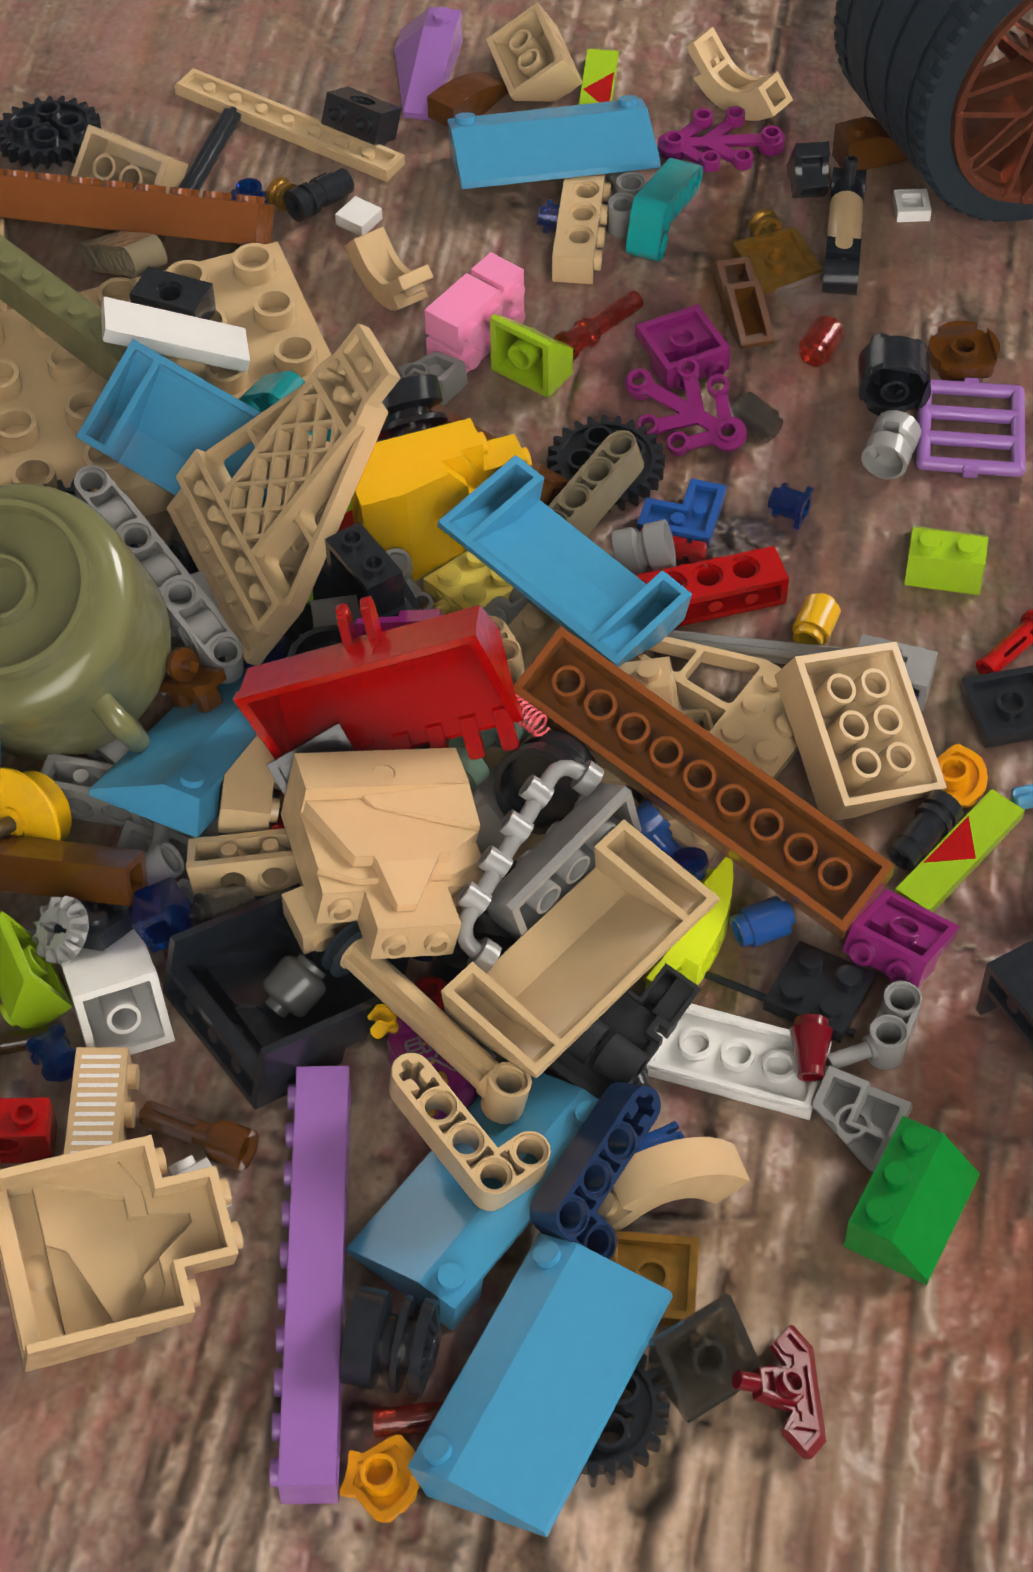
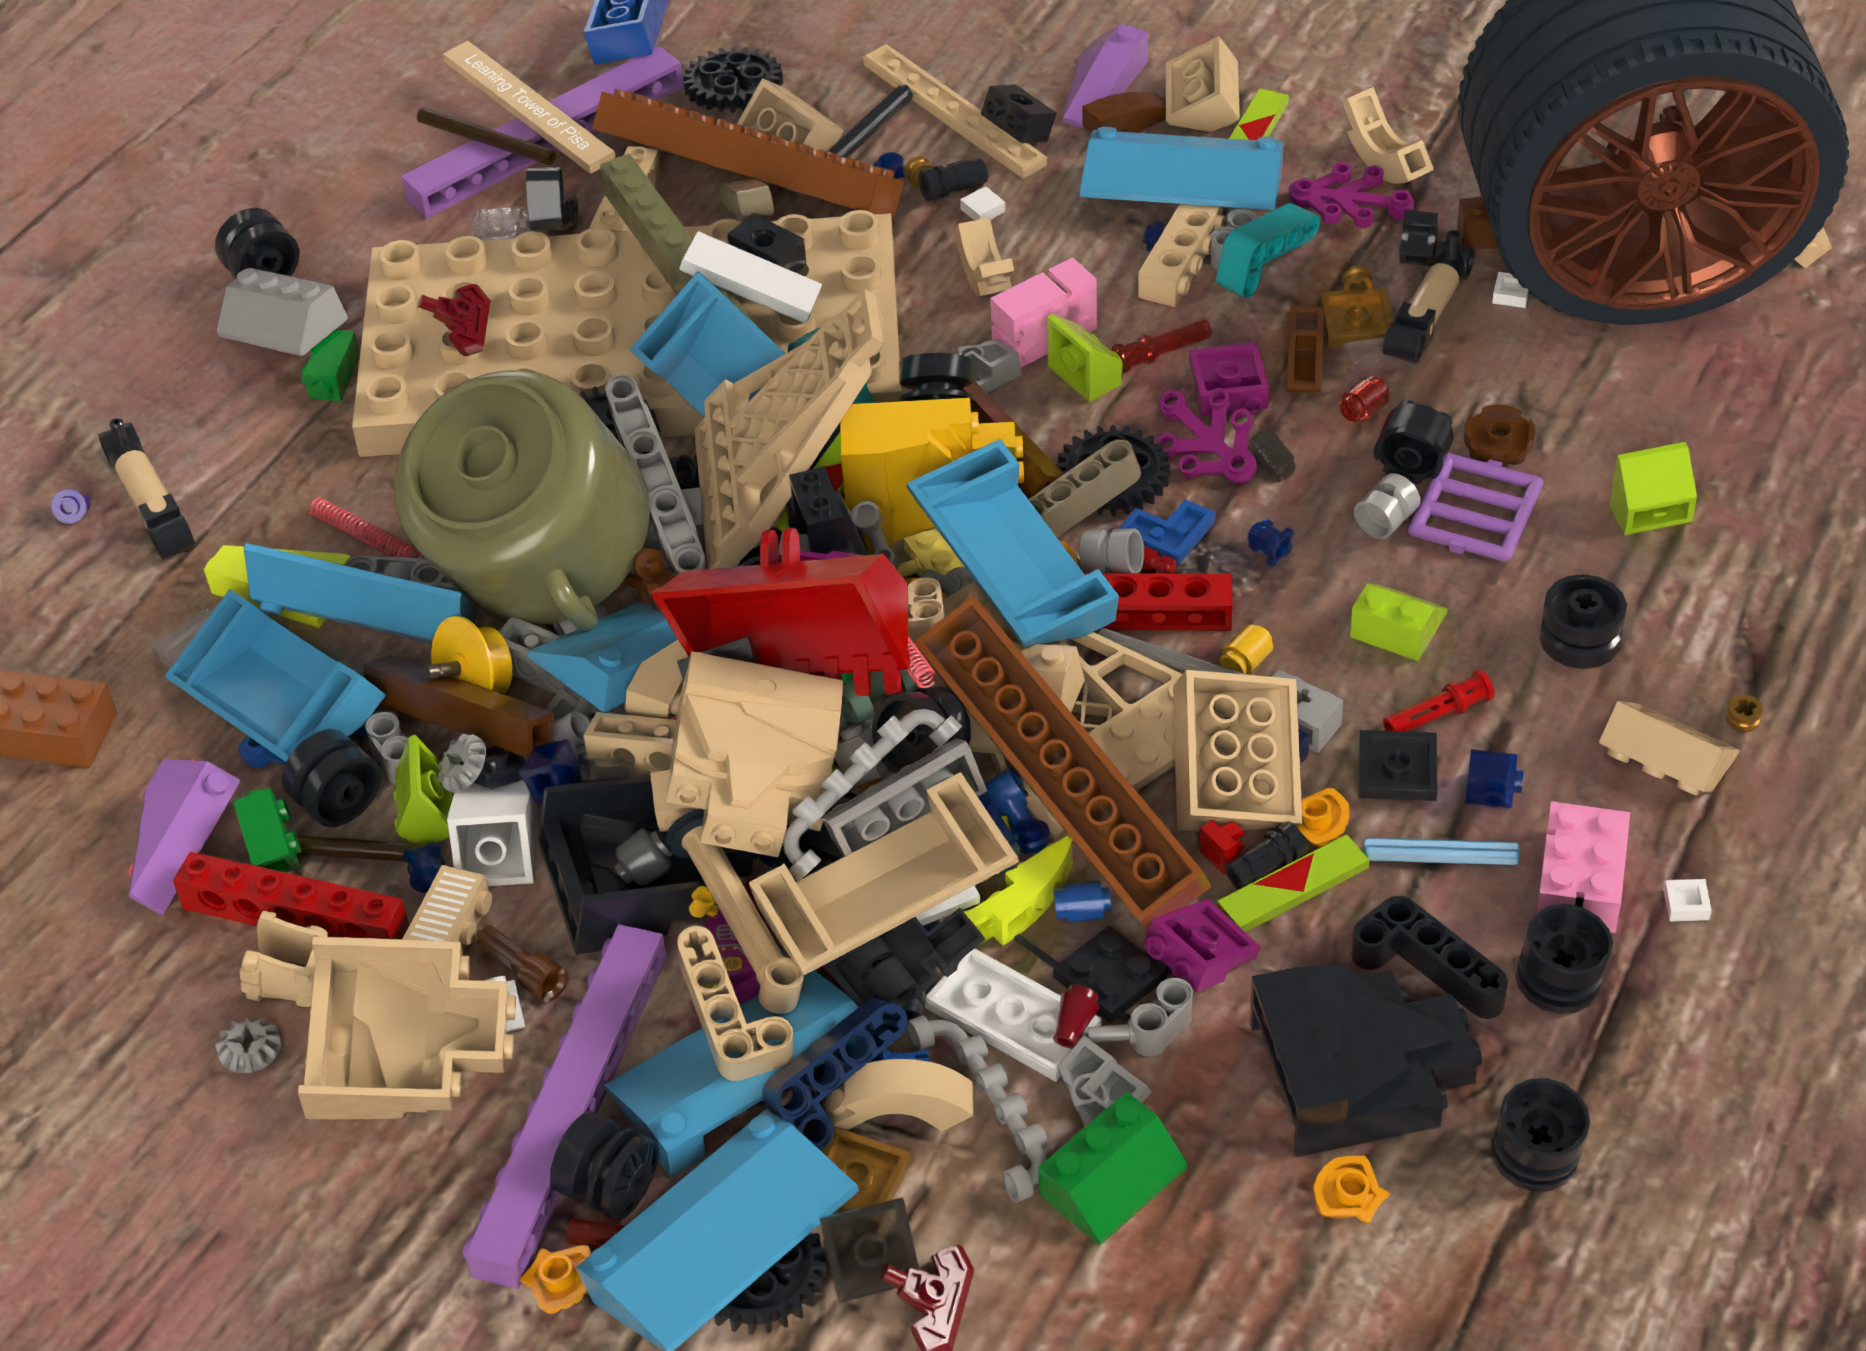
camera: 20 degrees right, 5 degrees down
none -> light grey bar [906,1015,1048,1203]
none -> red tile [1199,820,1244,875]

